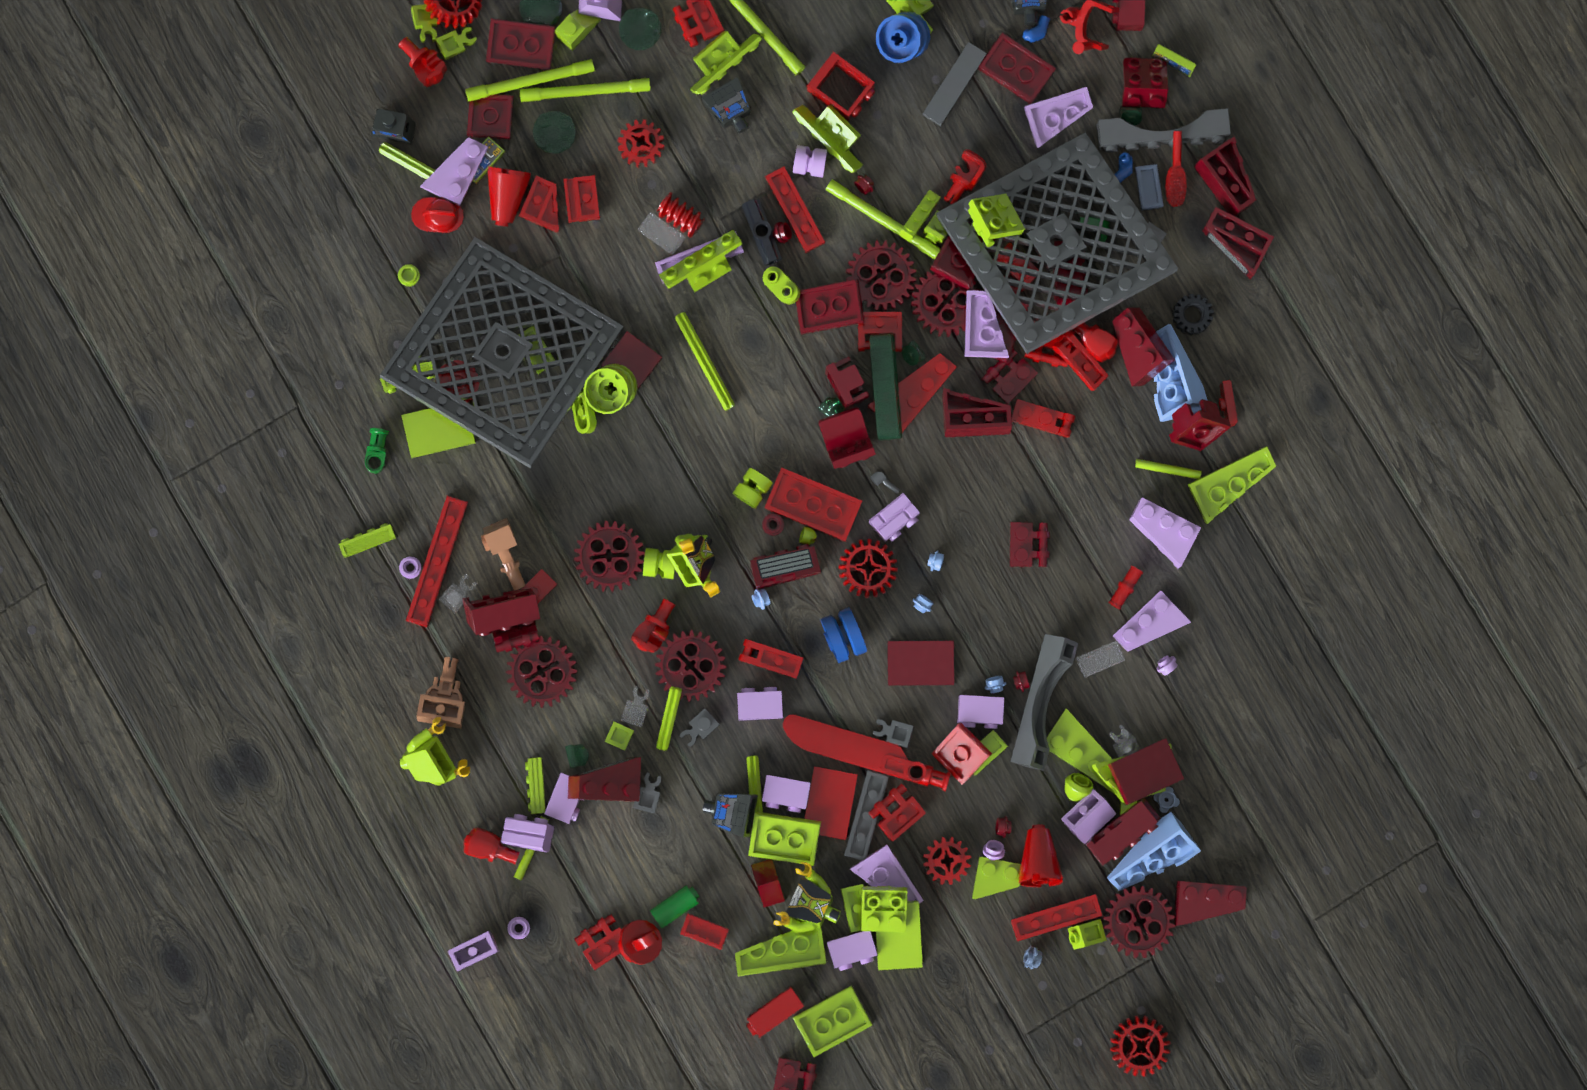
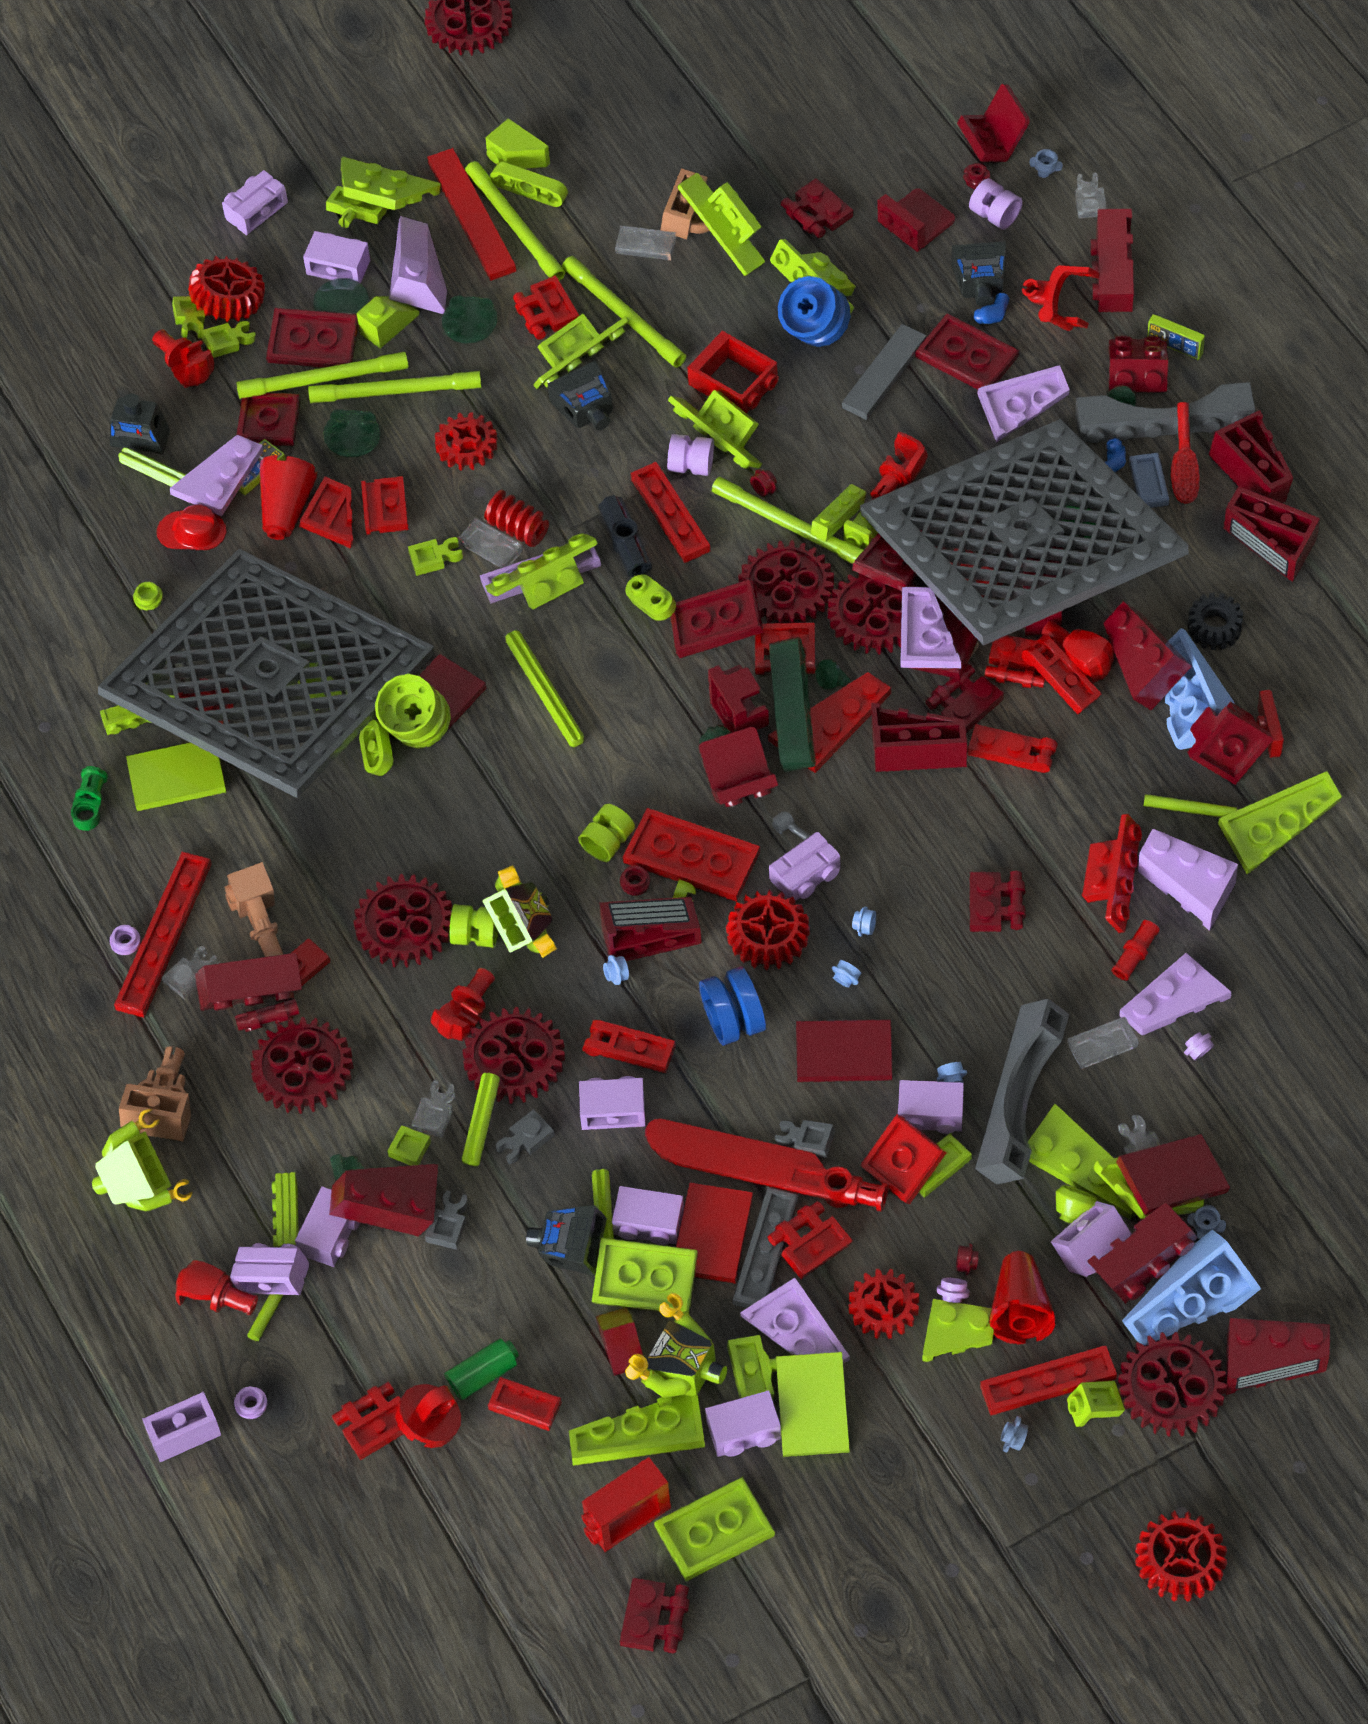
camera: 10 degrees right, 25 degrees down
lime piece [339,523,396,558] -> none
dark red plate [773,222,792,244] -> none
lime plate [861,886,908,932] -> none
lime plate [968,194,1025,247] -> none
dark red plate [1013,671,1030,692] -> none
none -> lime plate [408,537,463,576]
none -> red bracket [1082,814,1142,933]

